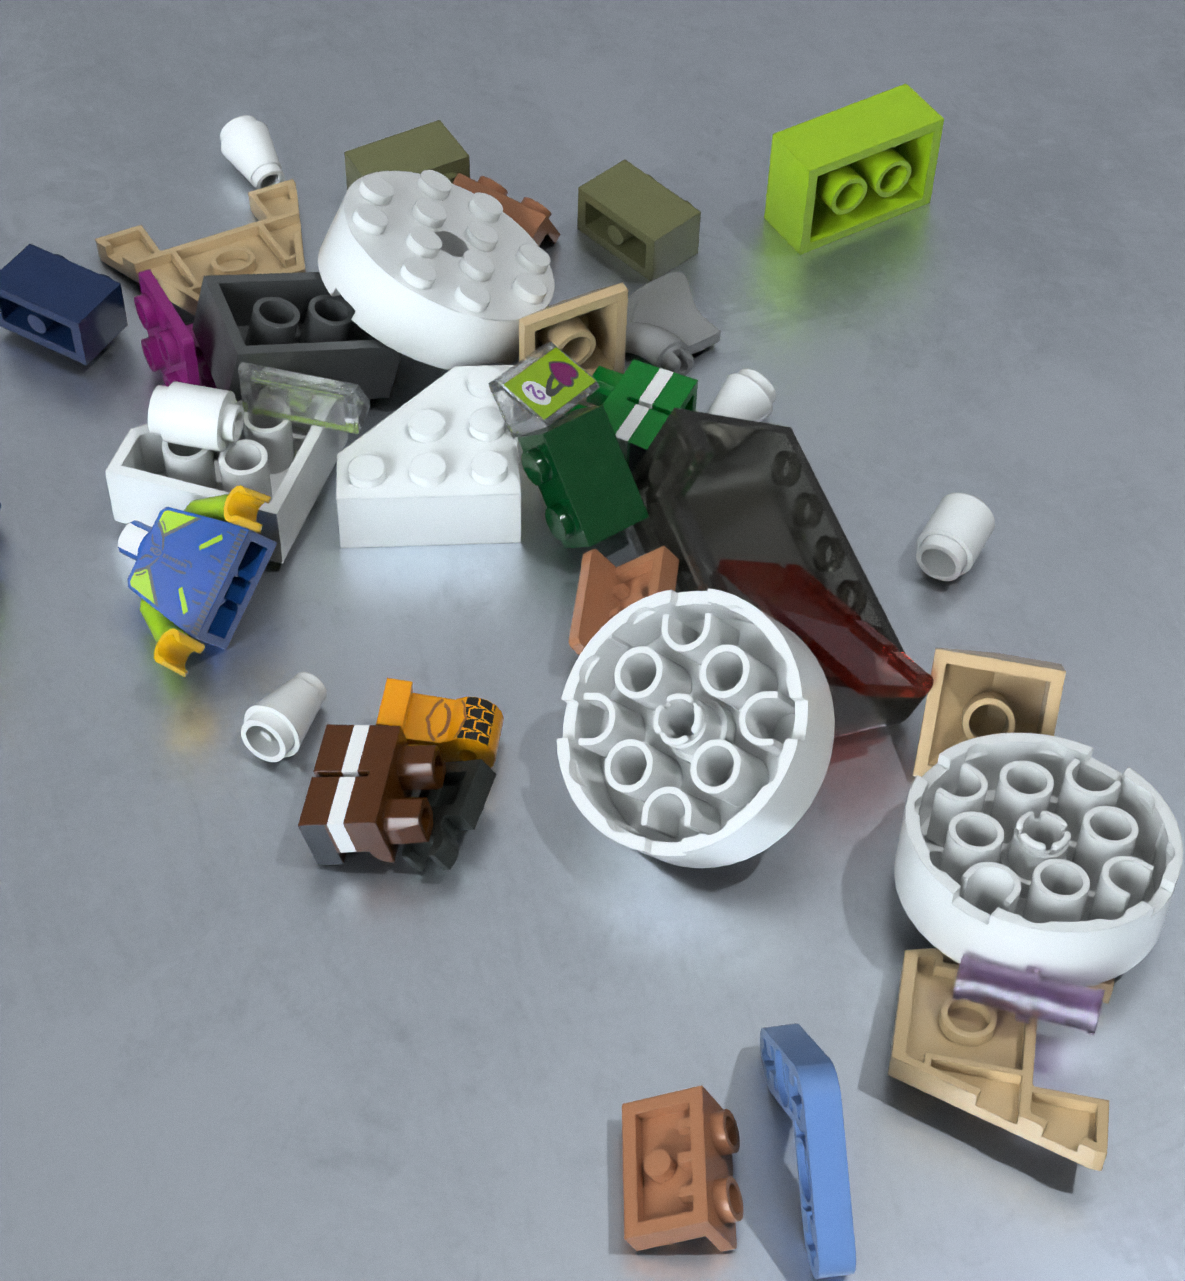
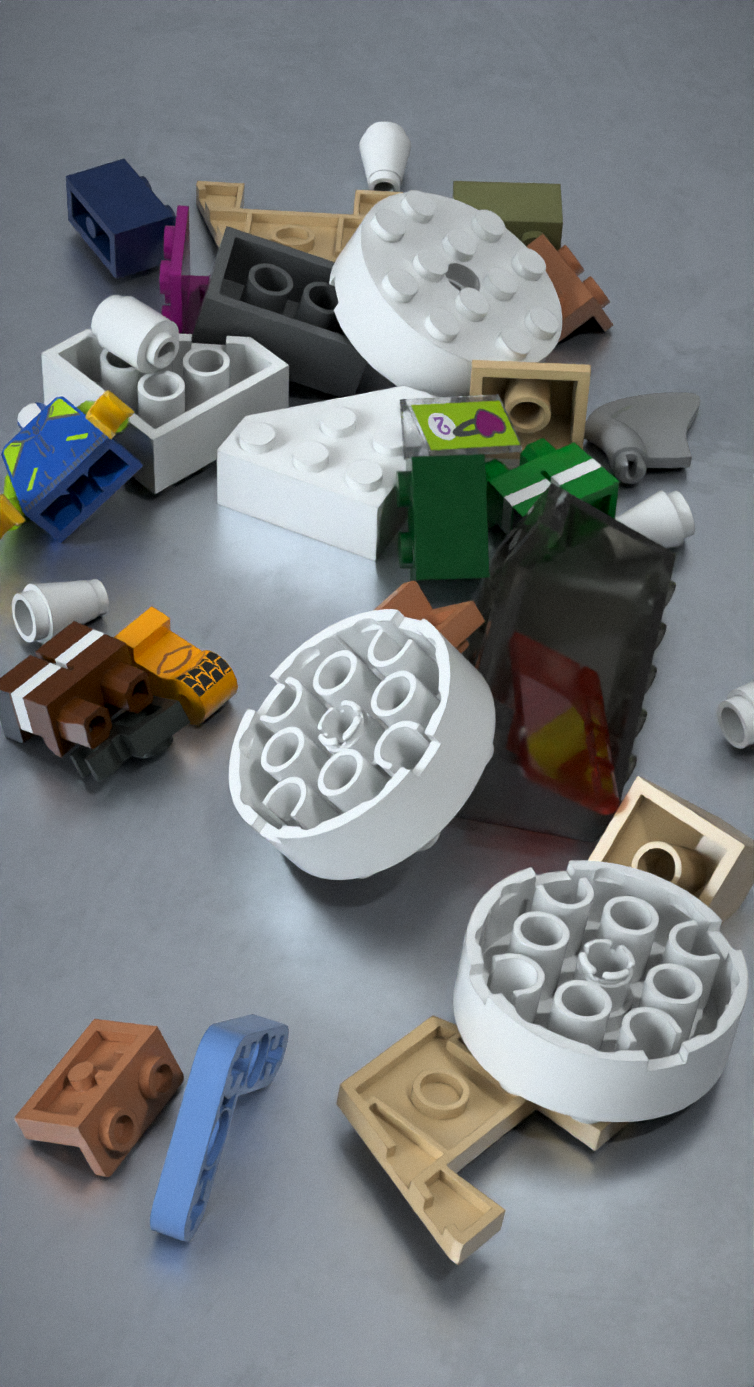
camera: 30 degrees right, 5 degrees down
clear slope [238,362,370,434] -> none
olive brick [577,159,701,282] -> none
clear purple pin [953,954,1105,1035] -> none

